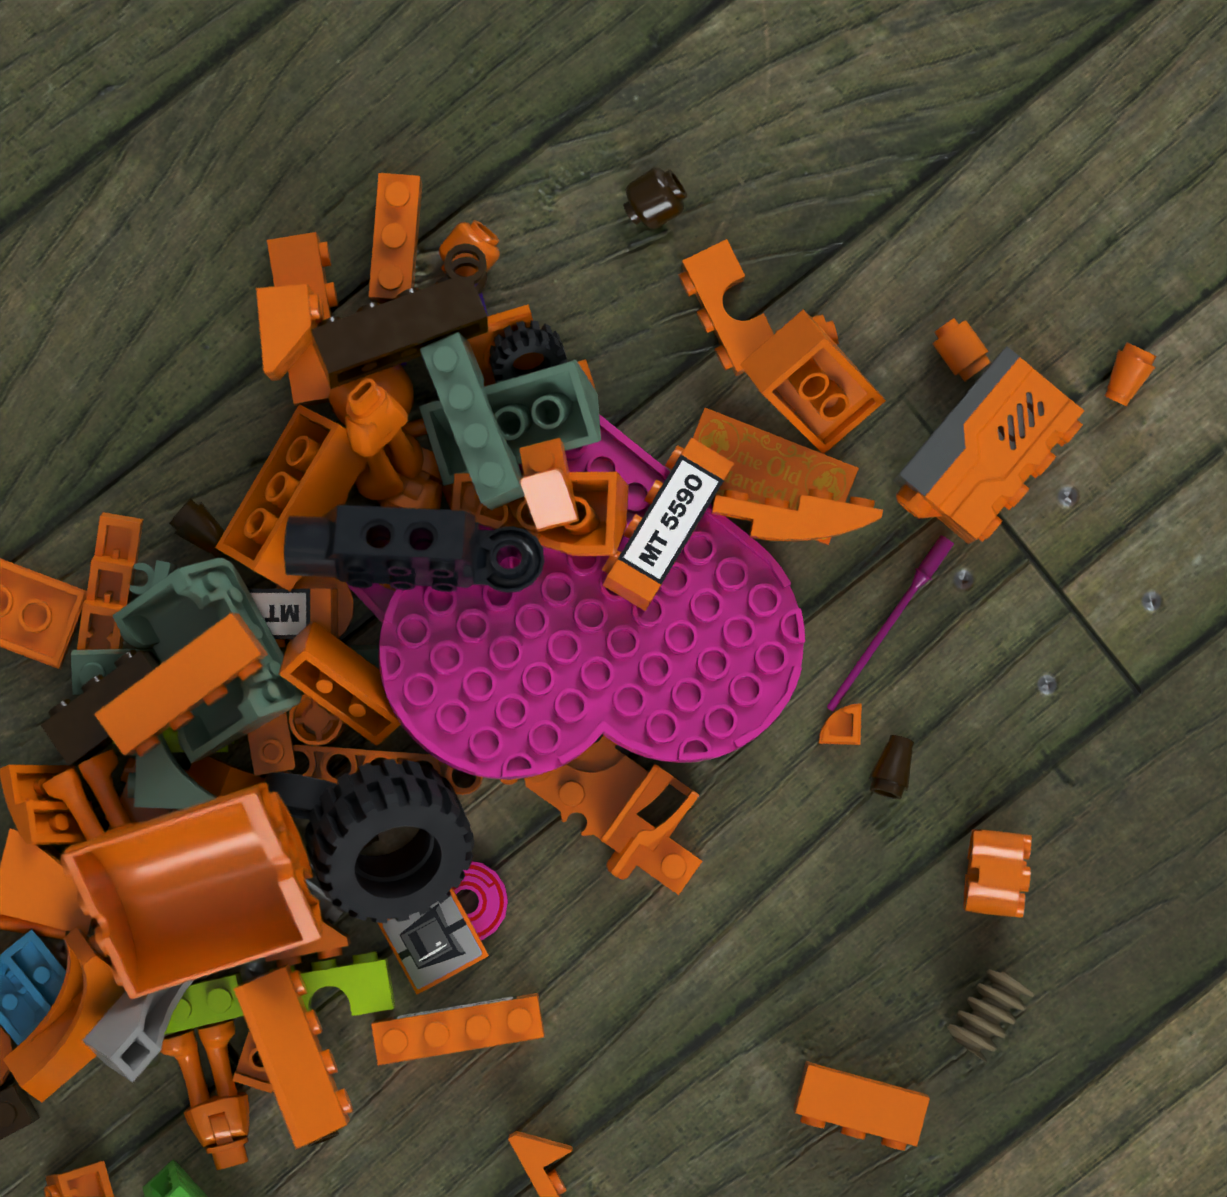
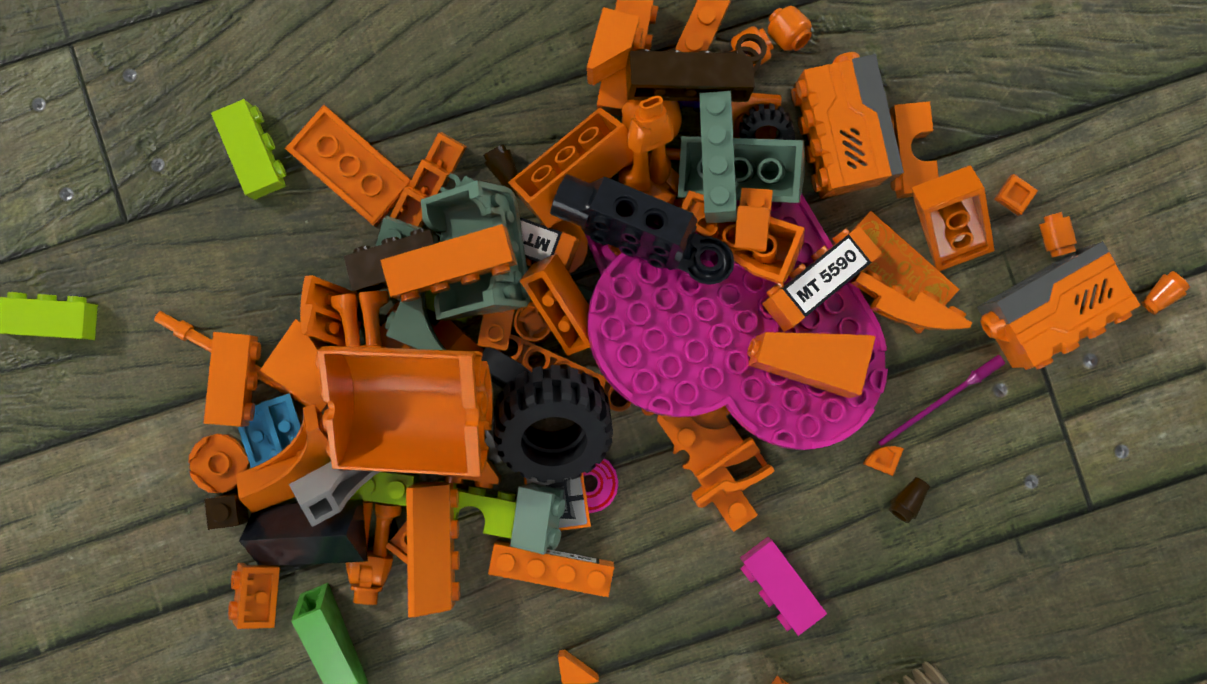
camera: 20 degrees right, 0 degrees up
dark brown head [623,167,687,229] -> none
orange brick [963,829,1032,918] -> none
none -> black slope [239,499,368,566]
none -> sand green brick [510,483,565,555]
none -> dark pink brick [740,537,827,636]
none -> orange slope [747,332,876,398]
none -> orange head [767,6,812,51]
none -> orange piece [791,52,904,199]
none -> orange tile [994,174,1038,216]

